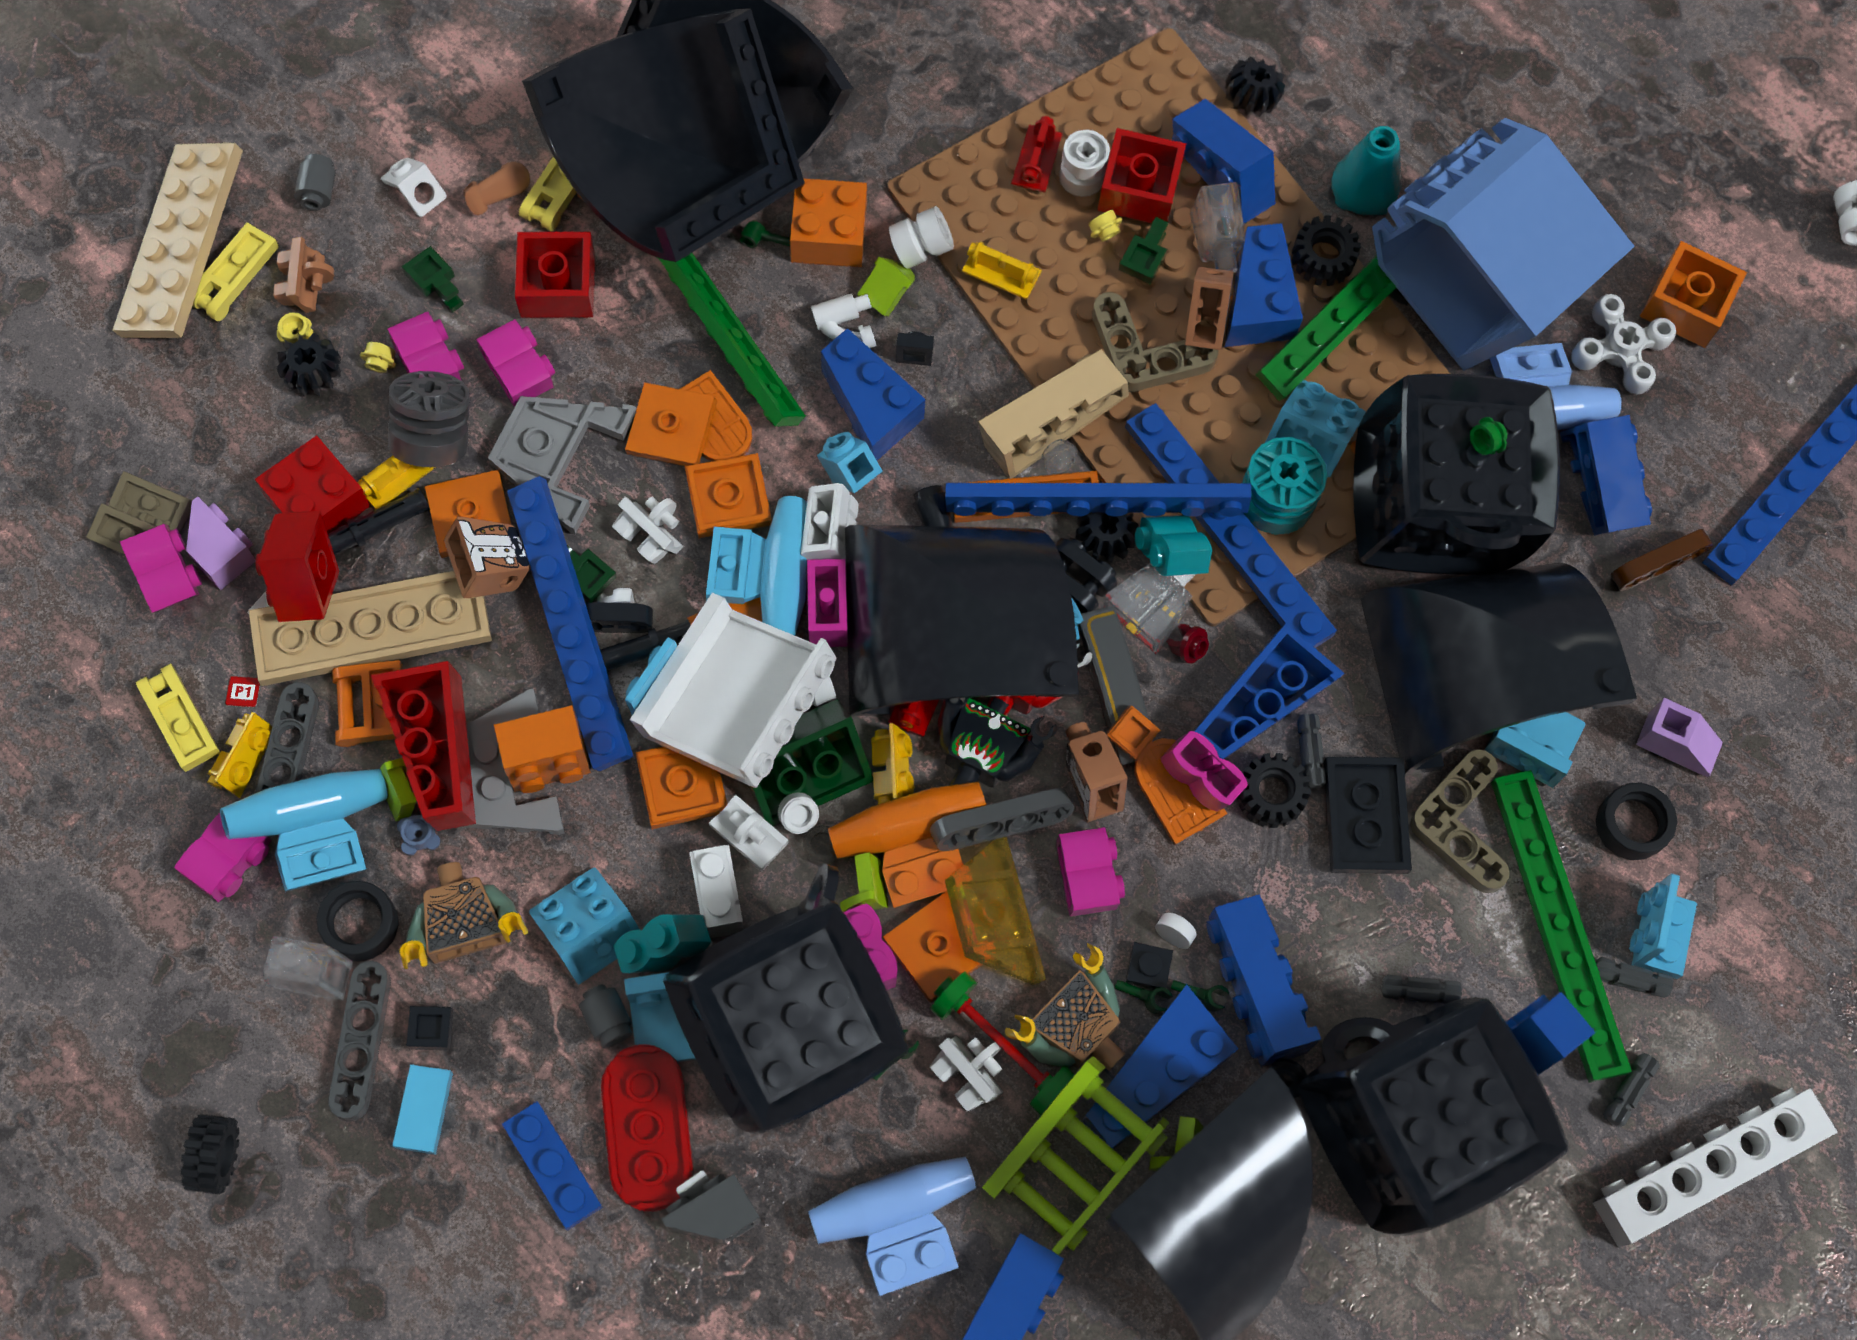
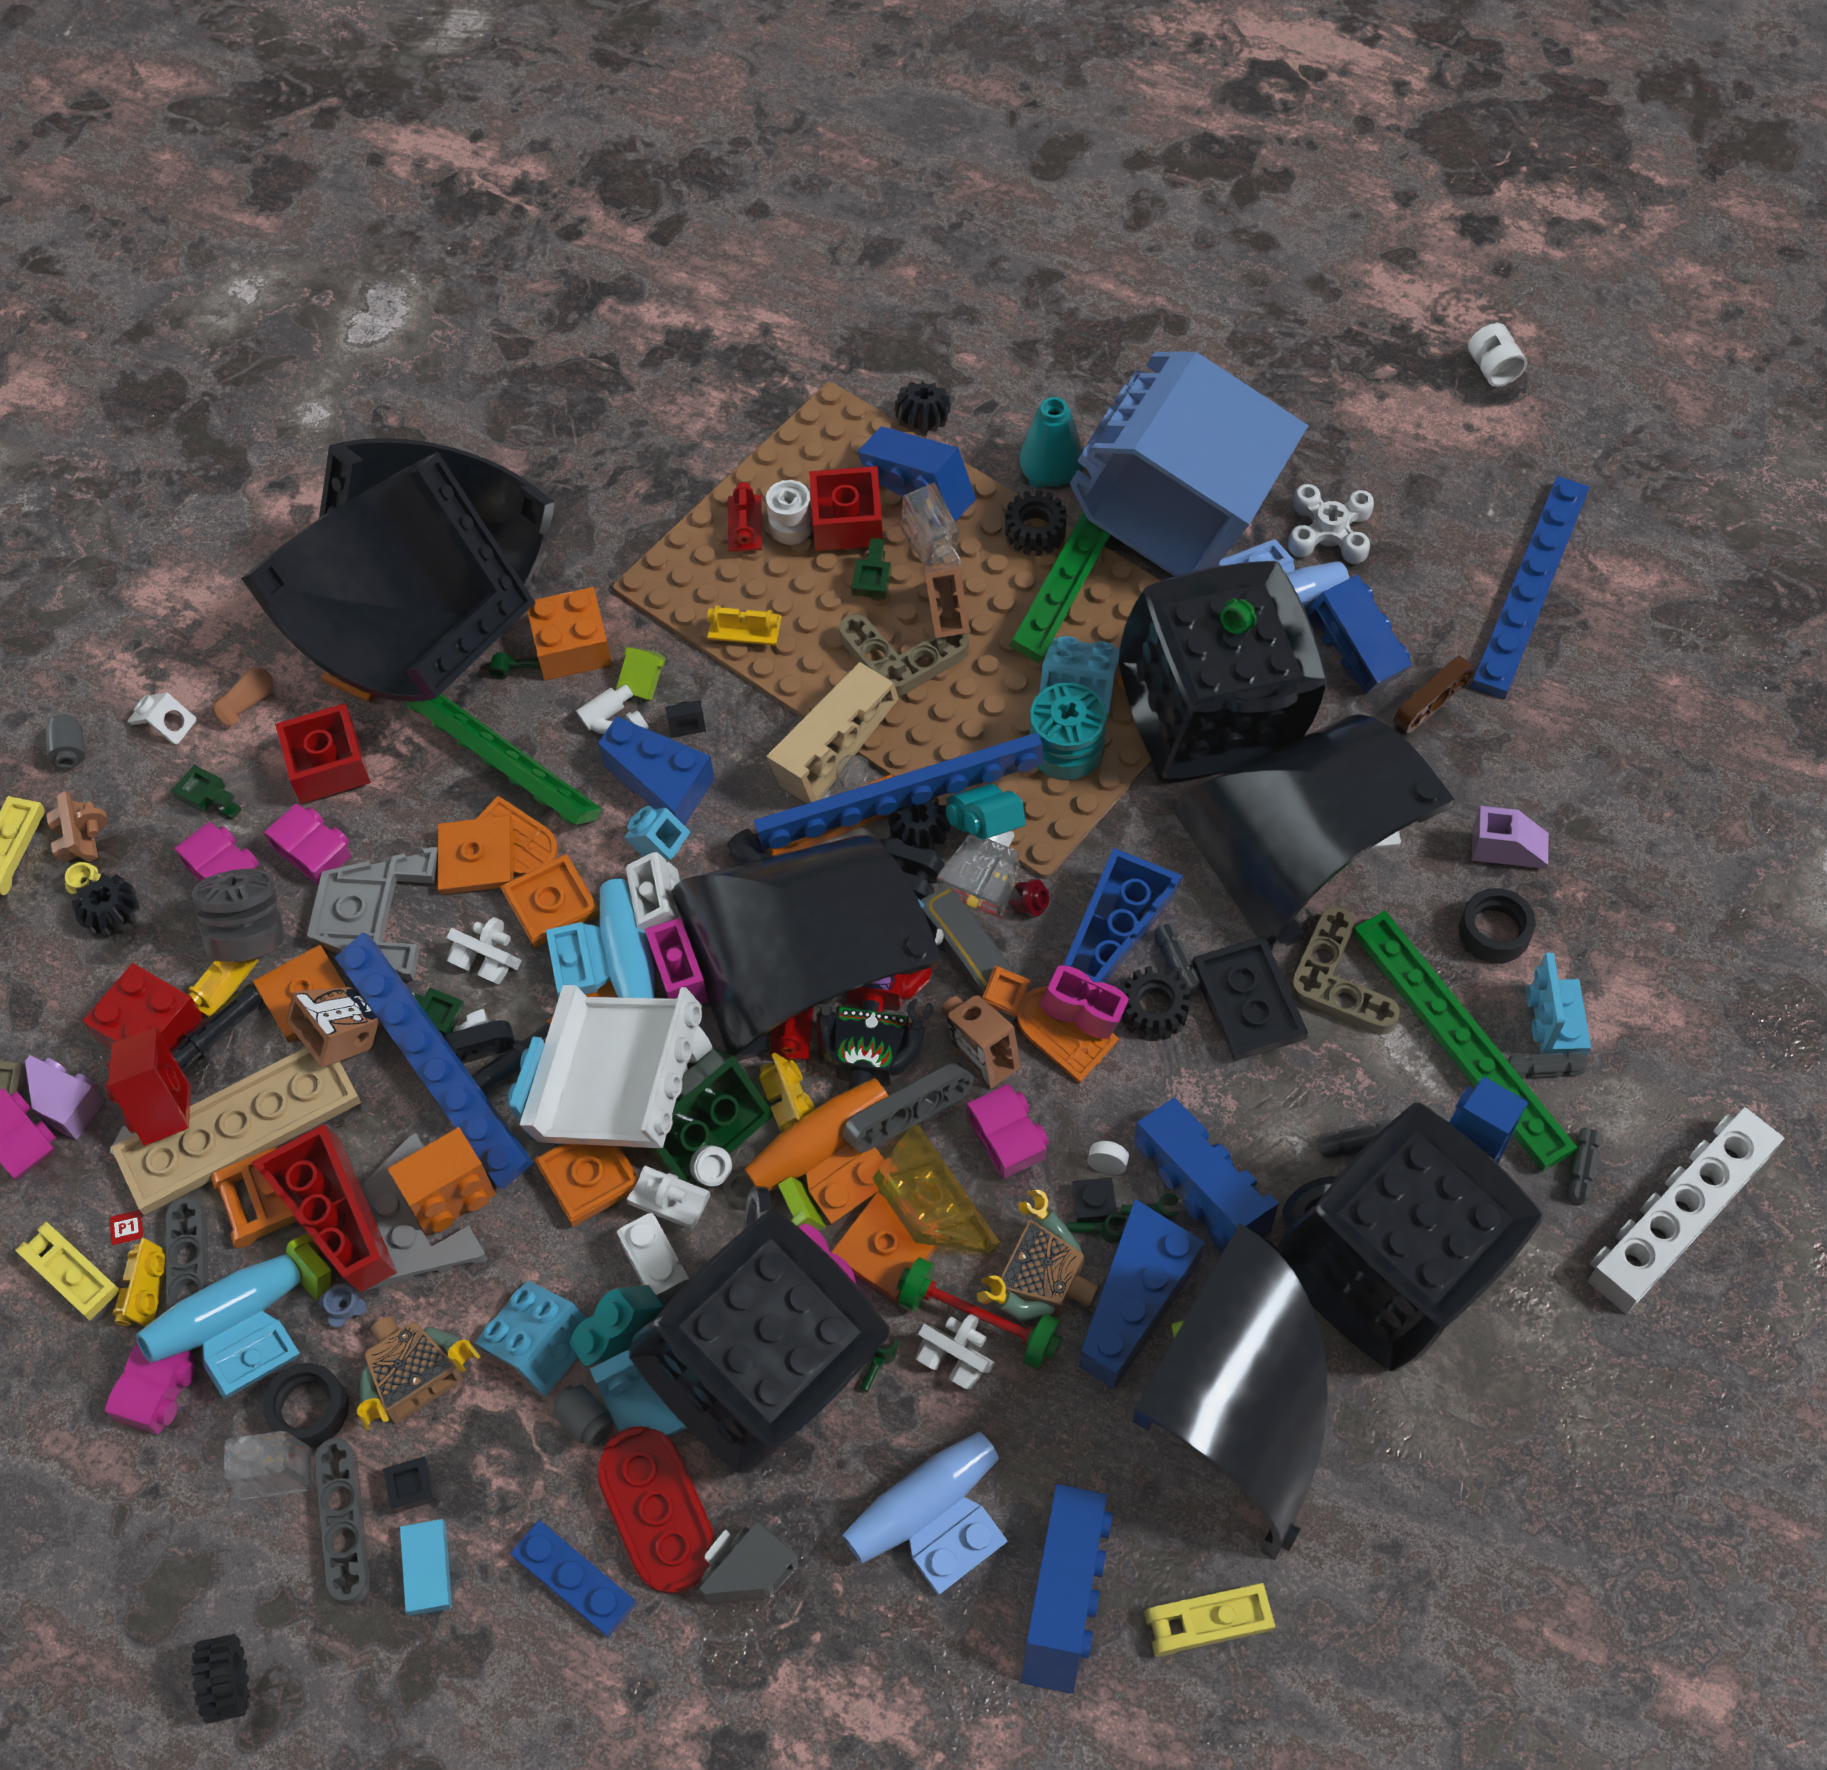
camera: 10 degrees left, 10 degrees down
light yellow plate [360,342,396,373] -> none
light yellow plate [519,156,577,231] -> none
white wheel [889,206,954,269] -> none
lime fence [982,1056,1170,1255] -> none
light yellow plate [1088,210,1122,242] -> none
blue plate [1125,403,1337,648] -> none
blue wedge [1225,223,1303,347] -> none
medium azure bracket [1485,712,1585,788] -> none
orange brick [1639,241,1747,348] -> none

